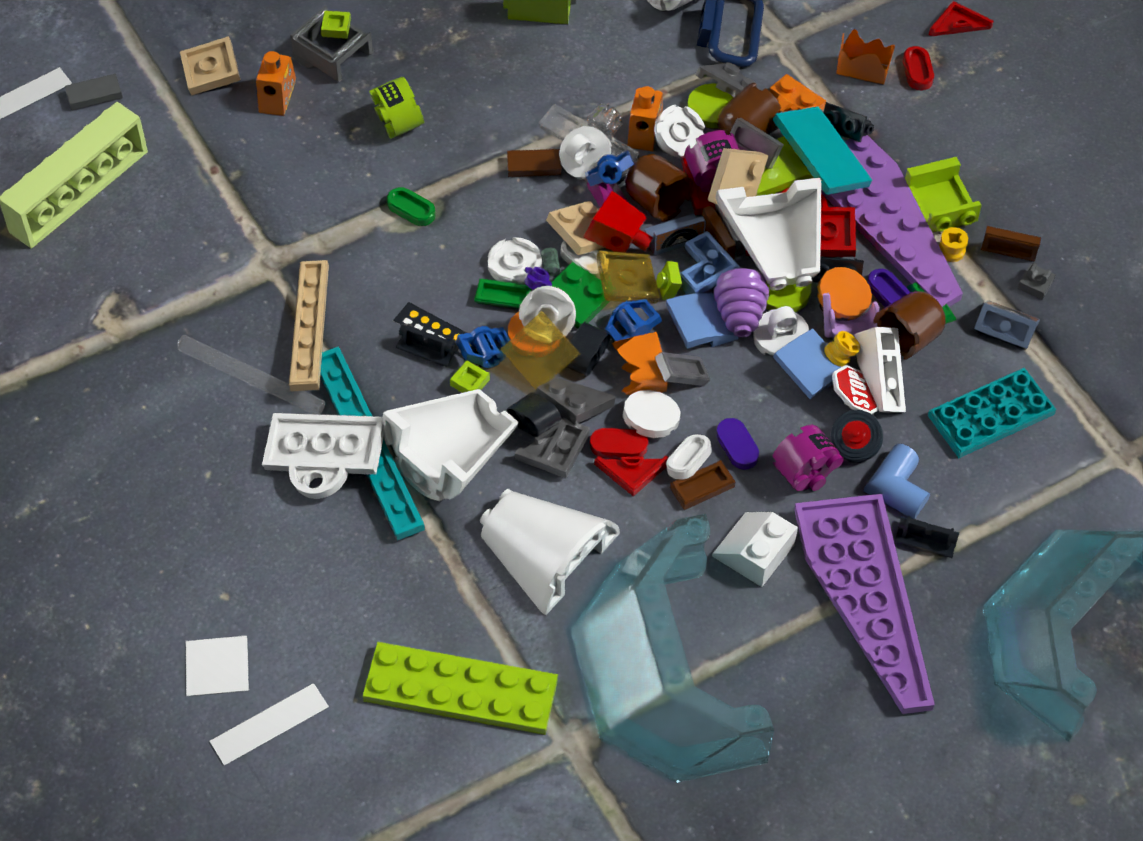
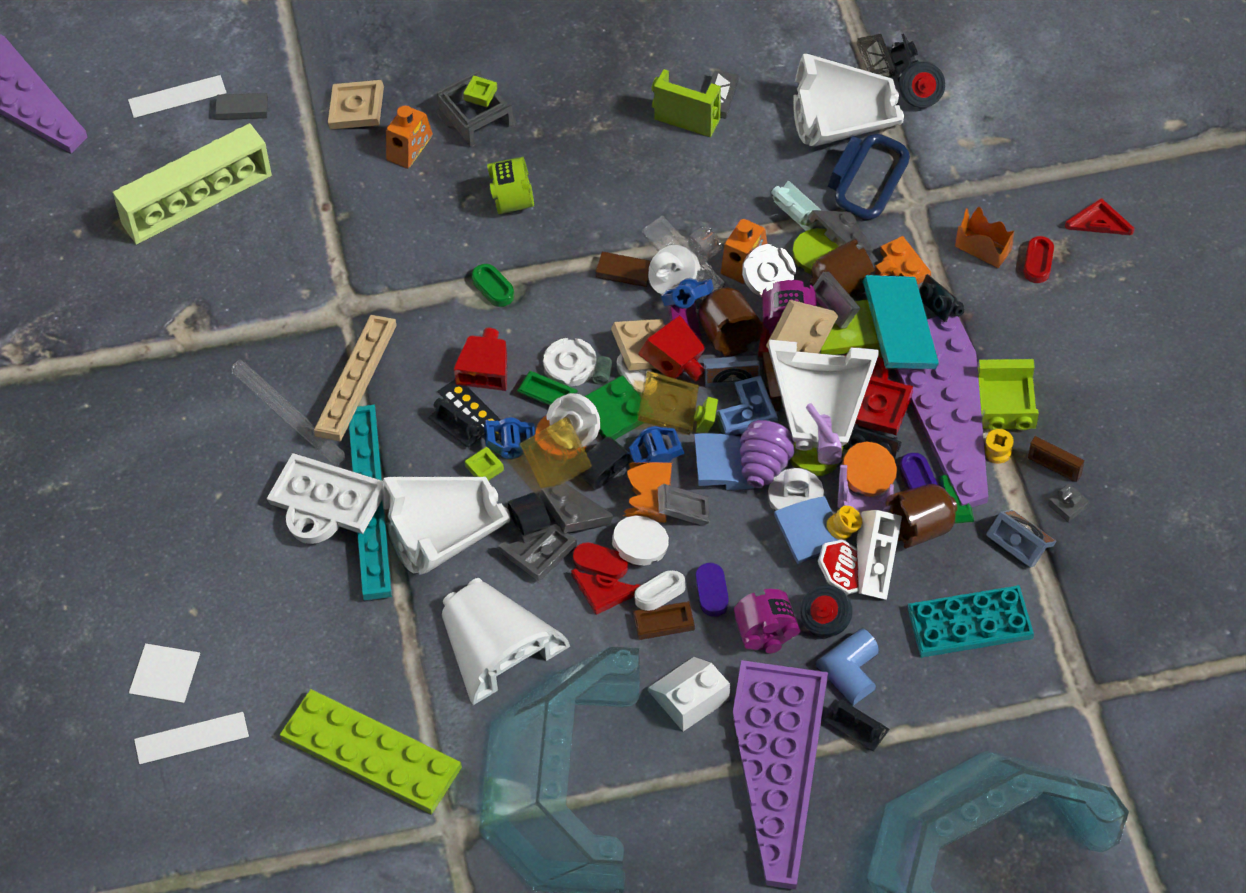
camera: 20 degrees right, 0 degrees up
dark purple plate [524,267,552,290] -> none
none -> red torso [454,328,507,391]
none -> light aqua hinge [771,181,821,231]
none -> lavender helmet [806,403,842,465]

